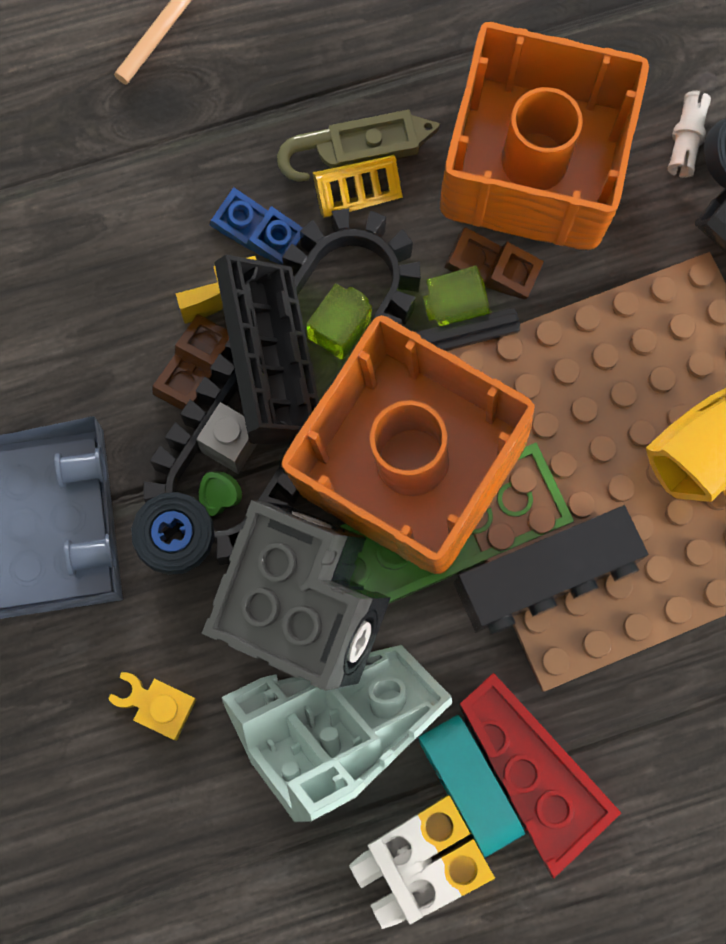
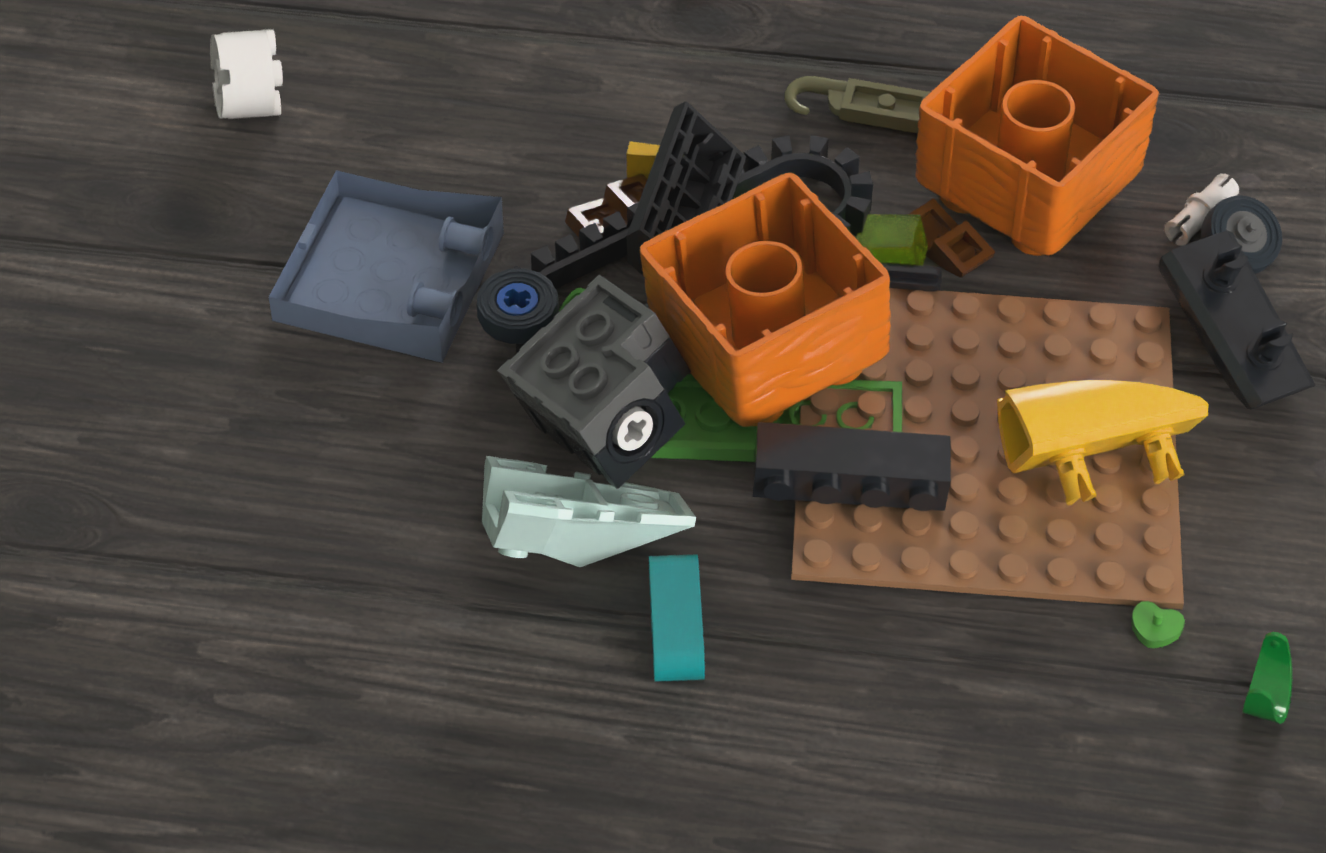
camera: 30 degrees right, 25 degrees down
yellow plate [108,672,197,741] -> none
light grey brick [196,402,257,474] -> none
blue slope [209,187,303,265] -> none
yellow slope [313,155,403,218] -> none
white hips [349,795,495,929] -> none
red wing [459,673,621,878] -> none

